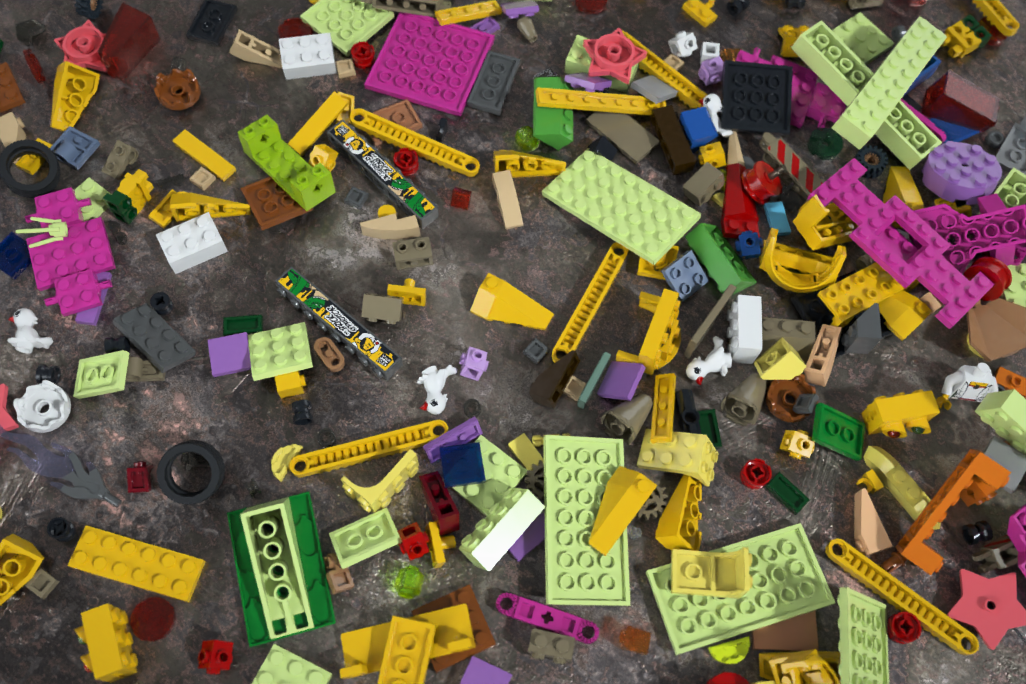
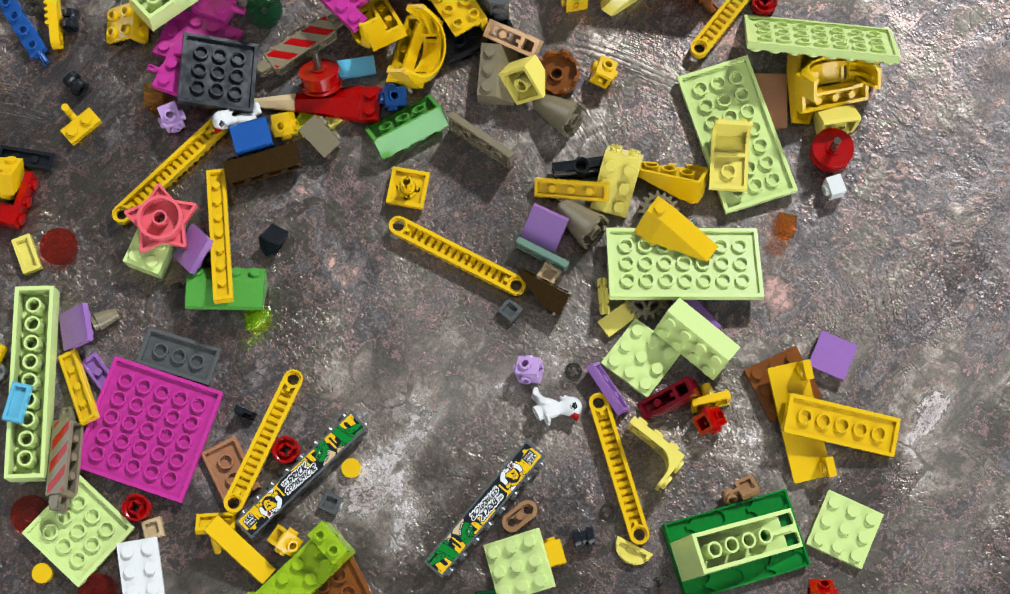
camera: 85 degrees left, 10 degrees up
yellowish green plate [329,507,402,569] -> none
tan slope [360,213,420,240] -> none
dark tan brick [361,292,404,324] -> none
yellow tile [387,278,426,306] -> none
dark tan brick [392,237,433,270] -> none
clear neon green head [394,565,424,599] -> none
clear blue tile [439,442,486,488] -> none
clear red tile [450,187,472,210] -> none
yellow wedge [470,273,554,330] -> none
tan slope [492,170,523,229] -> none
yellow wedge [493,150,566,178] -> none
dark pink piece [496,592,599,644] -> none
dark tan brick [527,628,575,665] -> none
yellowish green plate [542,148,701,265] -> none
dark tan tile [586,111,660,164] -> none
yellow piece [616,288,681,375] -> none
light grey tile [631,75,678,104] -> none
sand blue plate [661,250,709,302] -> none
tan tile [663,53,685,71] -> none
white brick [668,31,698,57] -> none
white animal [686,336,732,386] -> none
dark green tile [698,409,722,449] -> none
white plate [700,42,720,64] -> none
neon yellow tile [707,636,750,665] -> none
white brick [727,295,762,364] -> none
red wheel [740,458,772,490] -> none
dark green tile [765,472,810,515] -> none
clear smoke bracket [777,182,806,214] -> none
dark grey tile [792,393,819,414] -> none
green tile [812,403,865,461] -> none
light nougat slope [854,488,892,556] -> none
yellow tile [856,469,884,494] -> none

